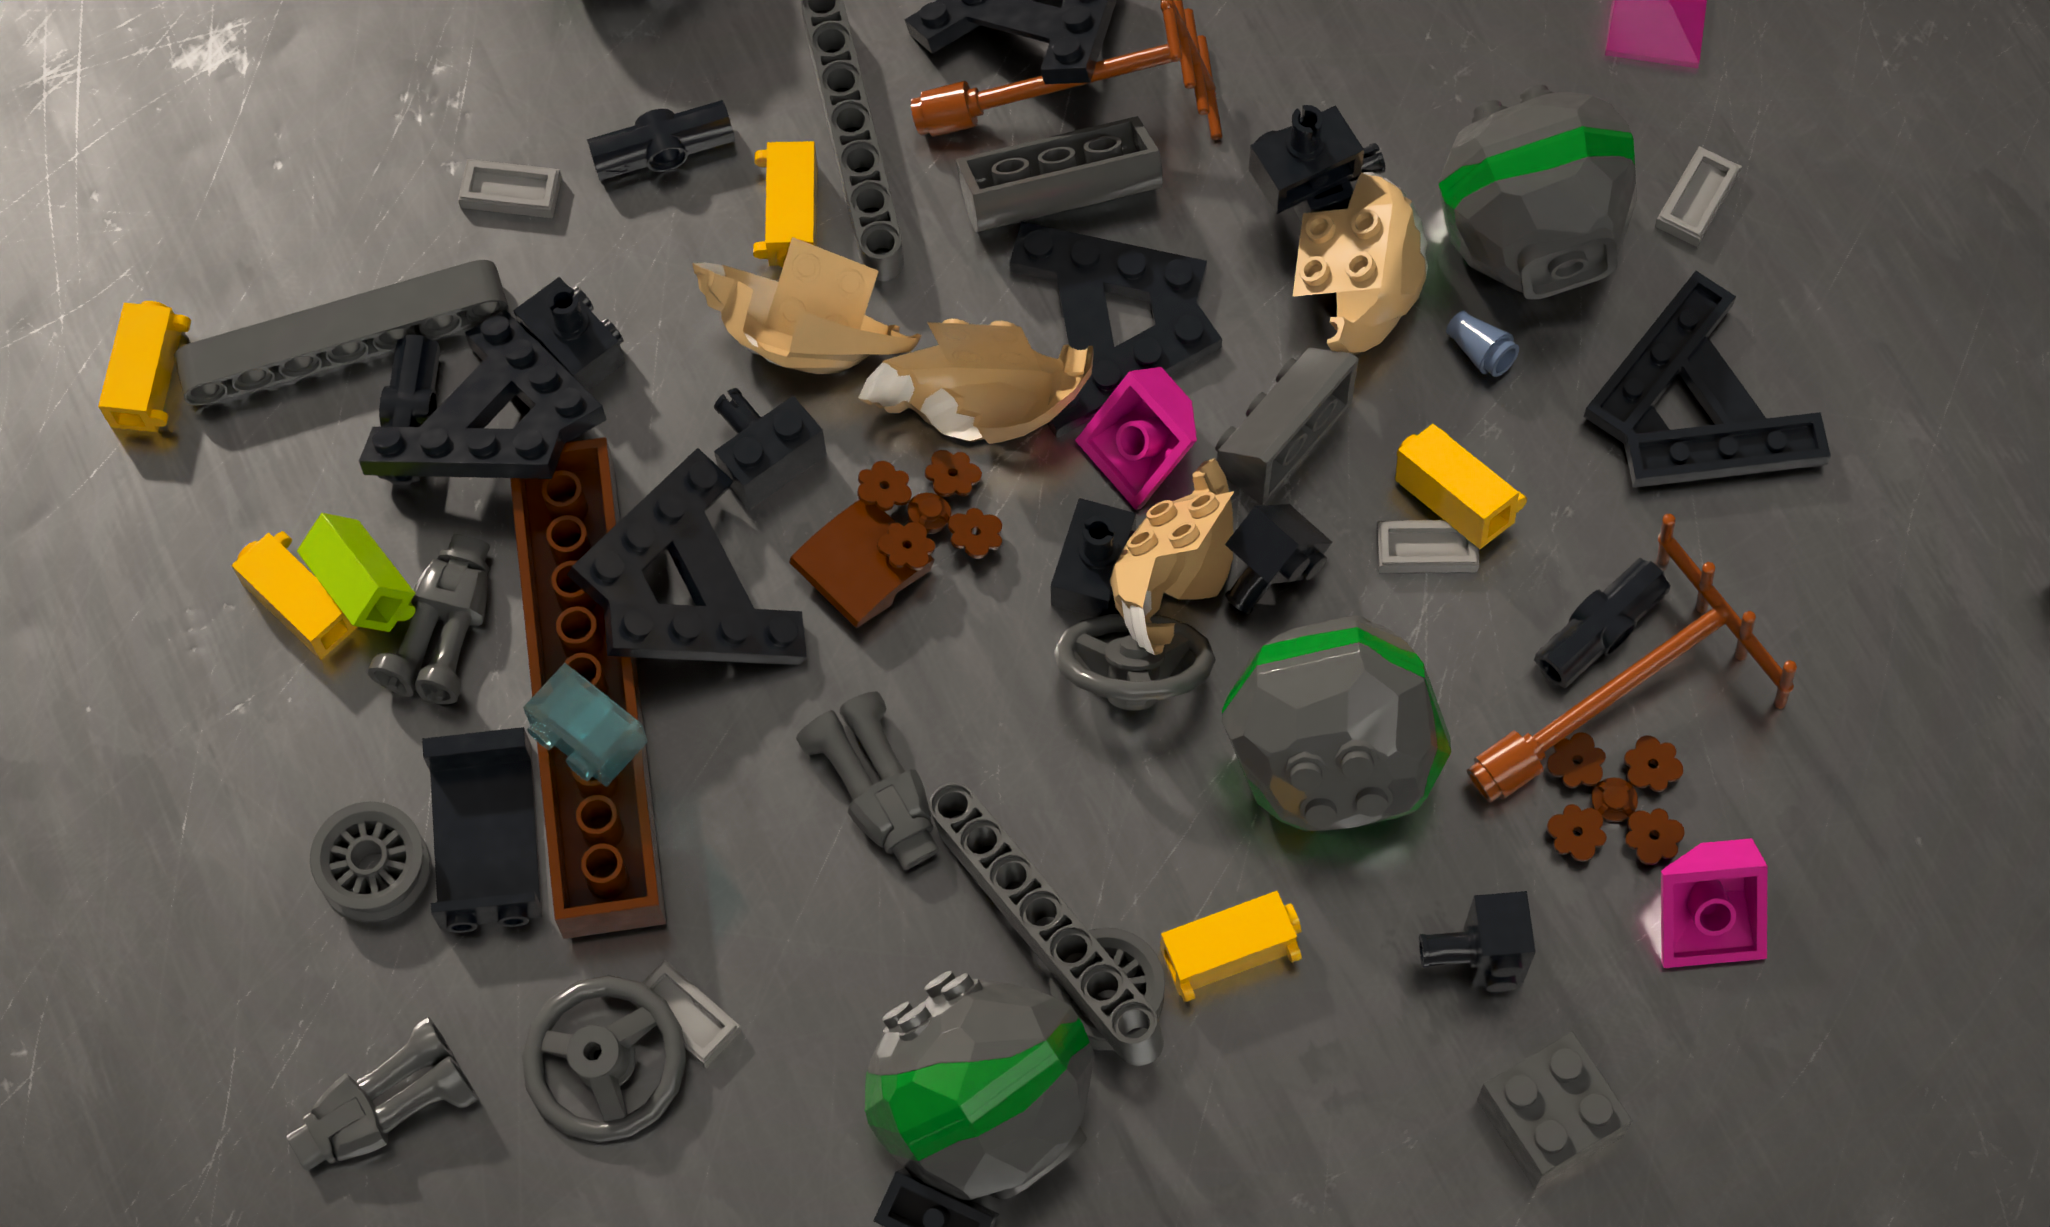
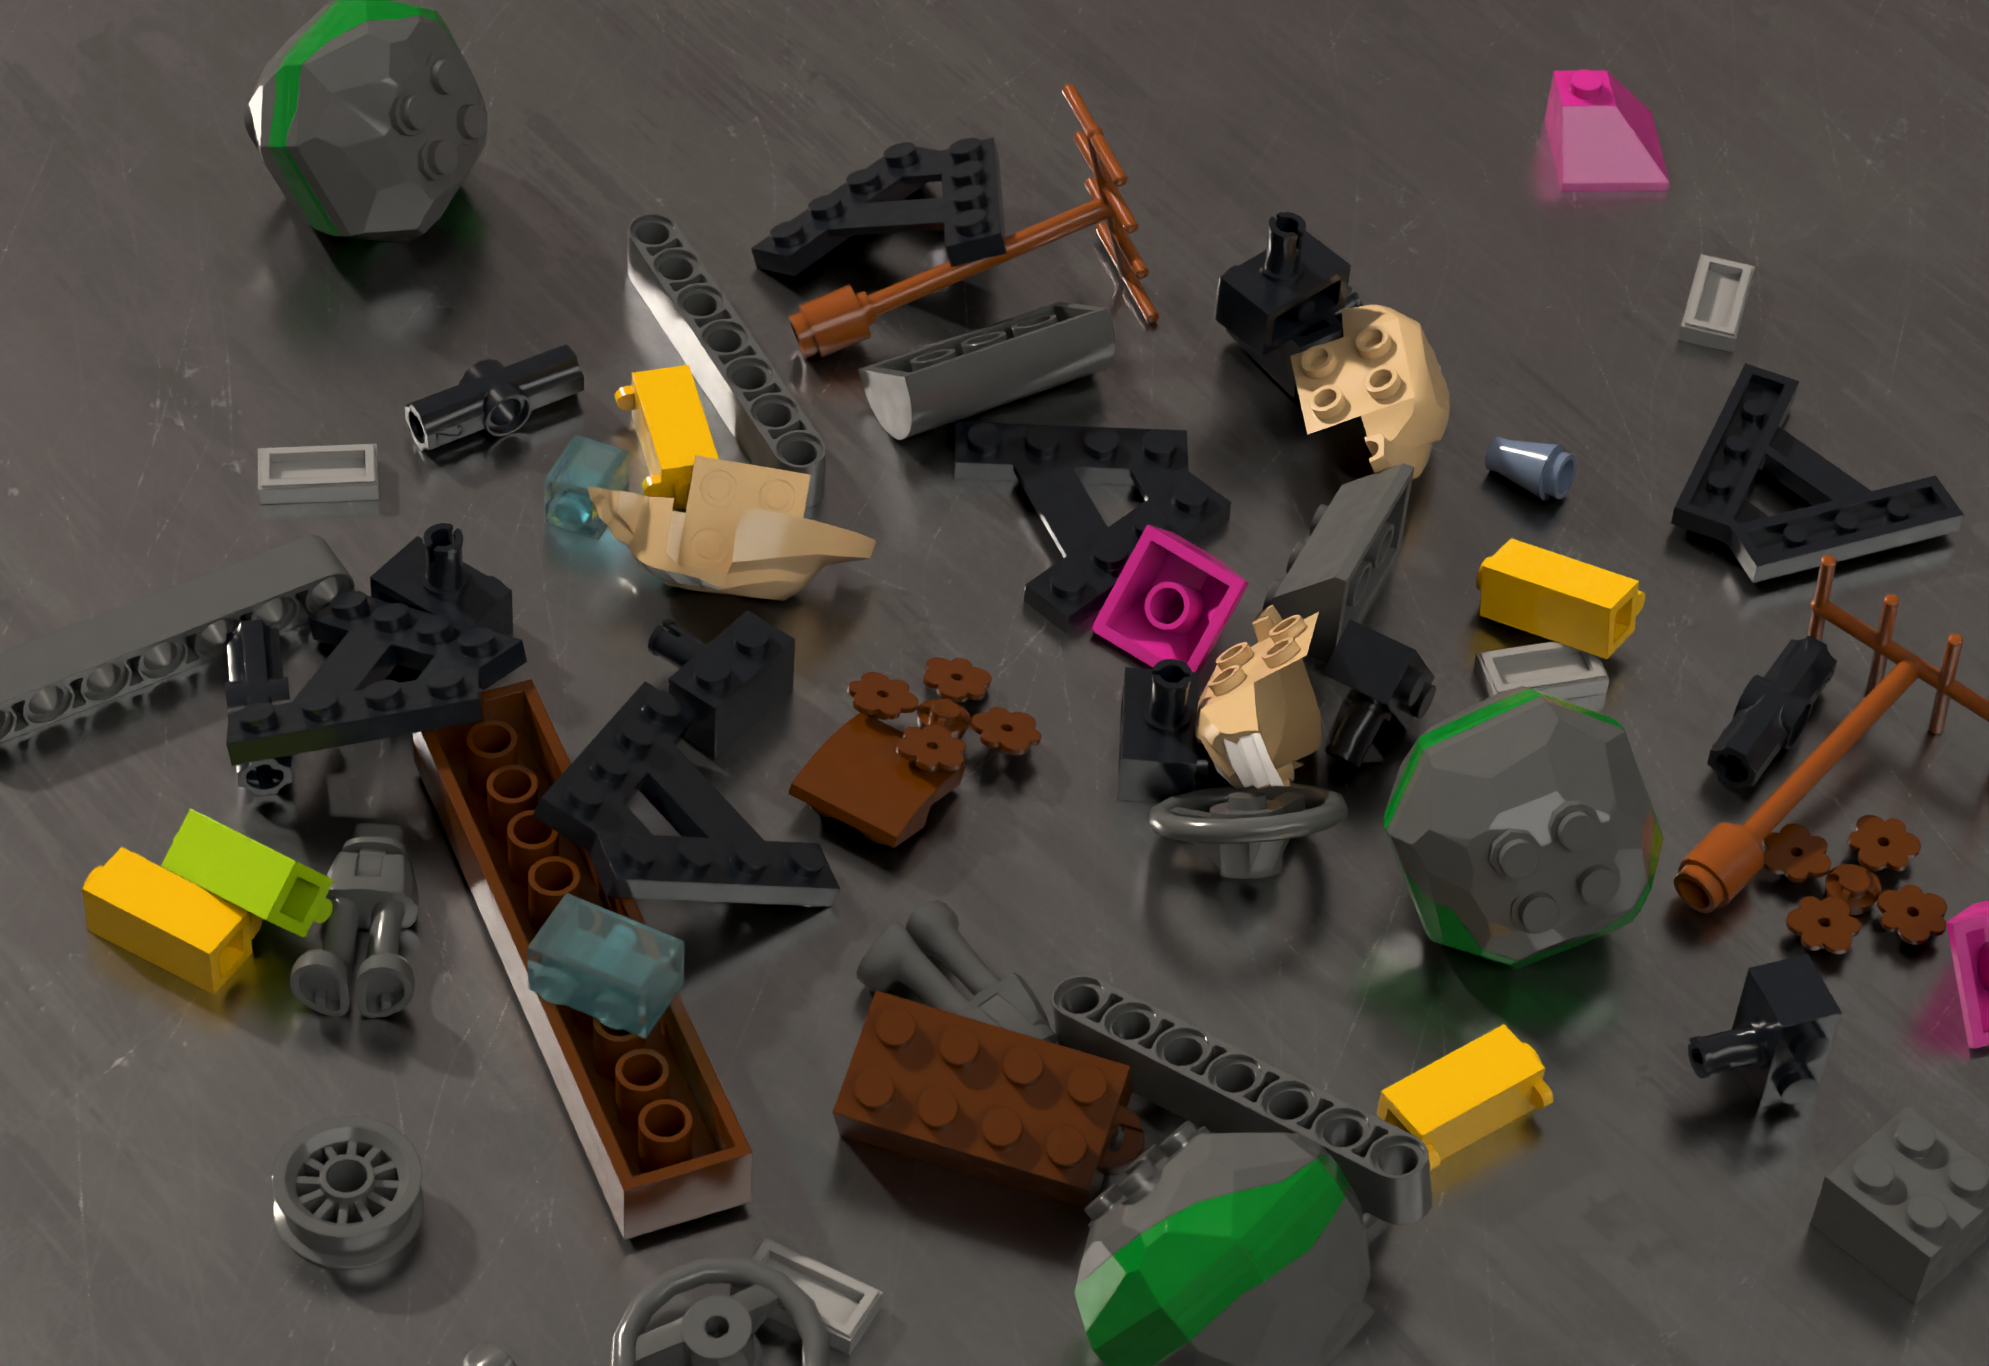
camera: 20 degrees left, 20 degrees down
black panel [422,727,542,933] -> none
tan animal [858,319,1094,444] -> none
dark grey rock [1438,85,1637,300] -> none
none -> clear light blue brick [544,434,629,540]
none -> reddish brown piece [832,990,1145,1210]

